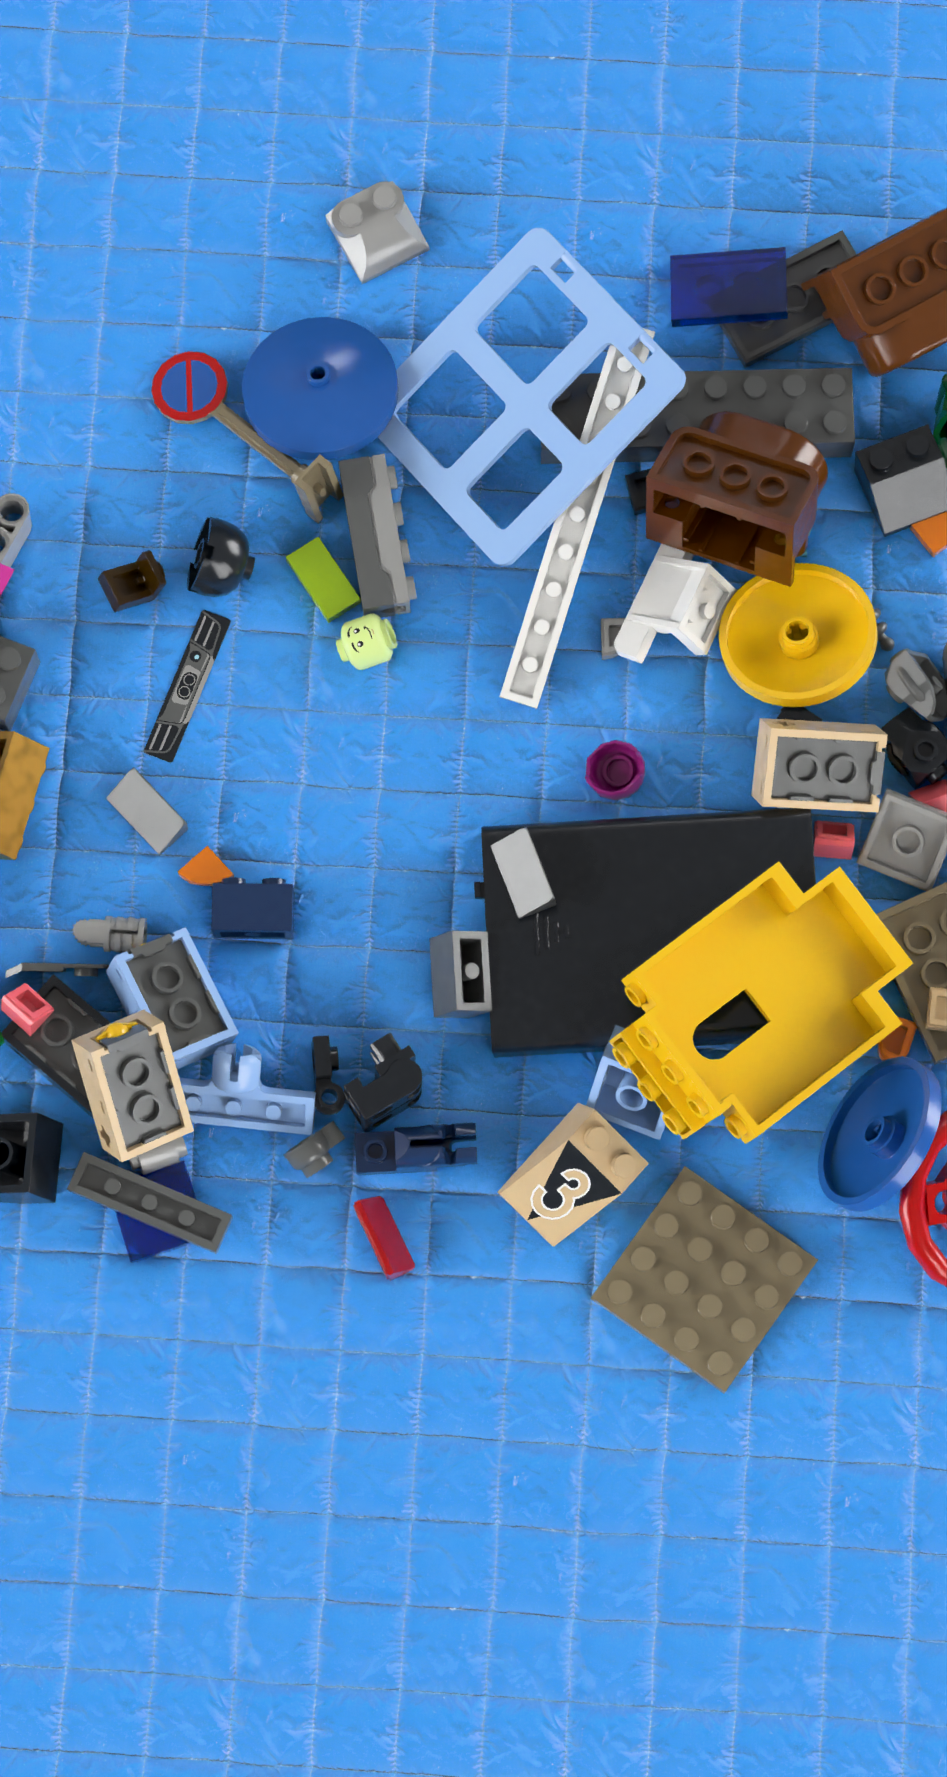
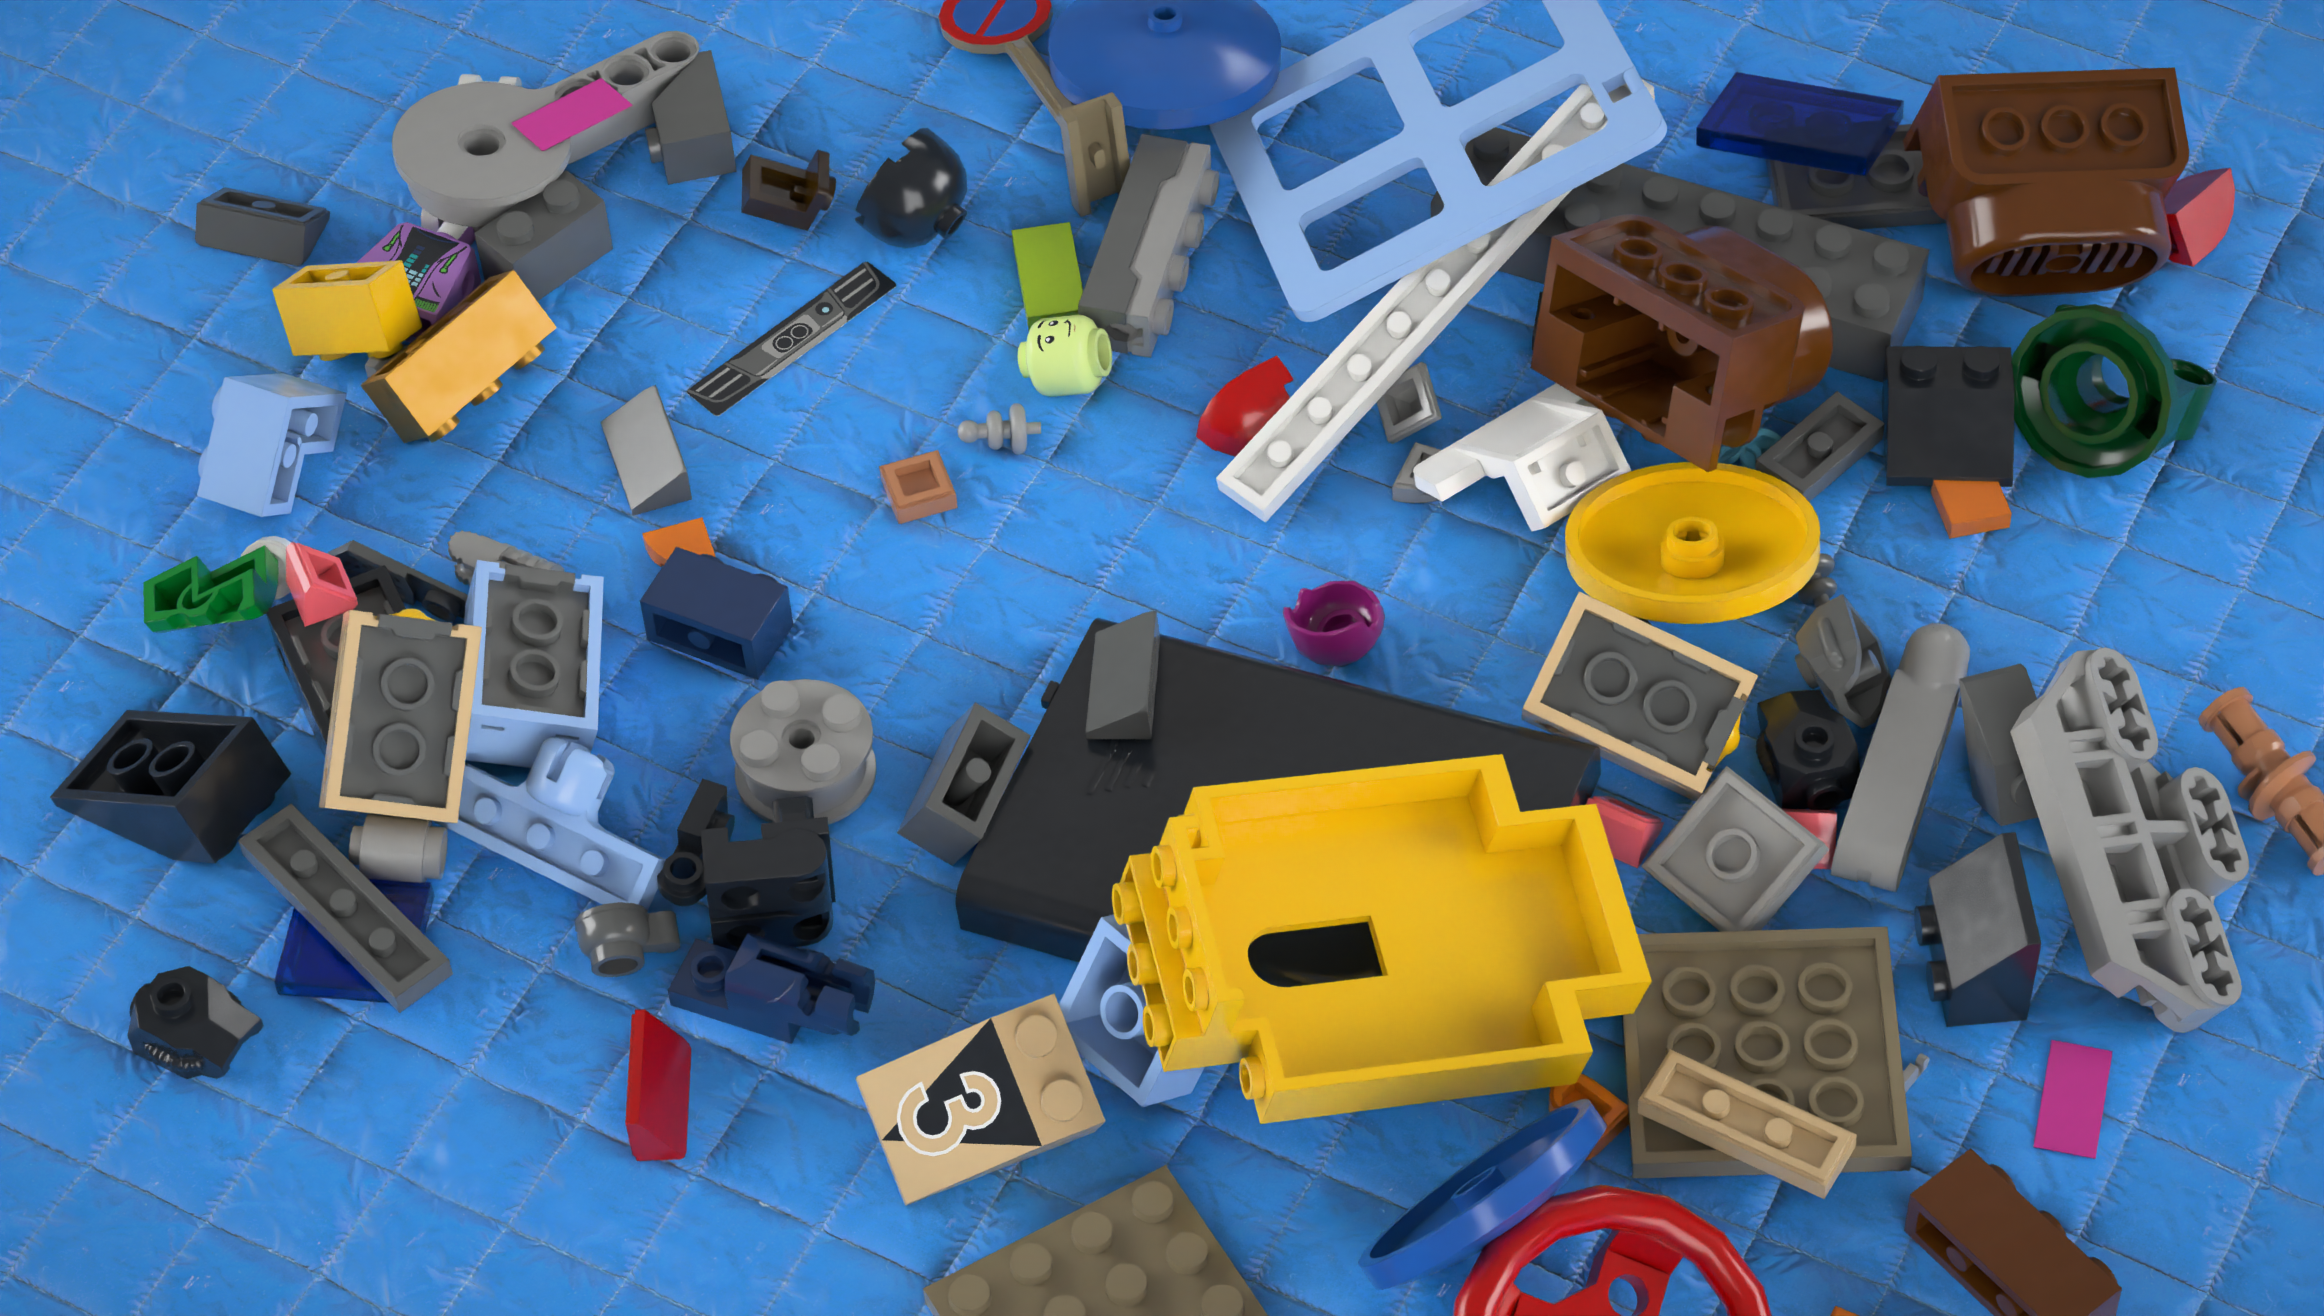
camera: 25 degrees right, 25 degrees down
none -> black hand [127,966,264,1079]
none -> dark grey slope [645,50,737,185]
none -> light grey wheel [730,679,877,825]
none -> nougat tile [879,450,958,524]
none -> light grey hair [957,403,1041,455]
none -> red brick [1196,355,1293,457]
none -> light grey slope [1376,362,1442,444]
none -> dark grey plate [1755,391,1885,502]

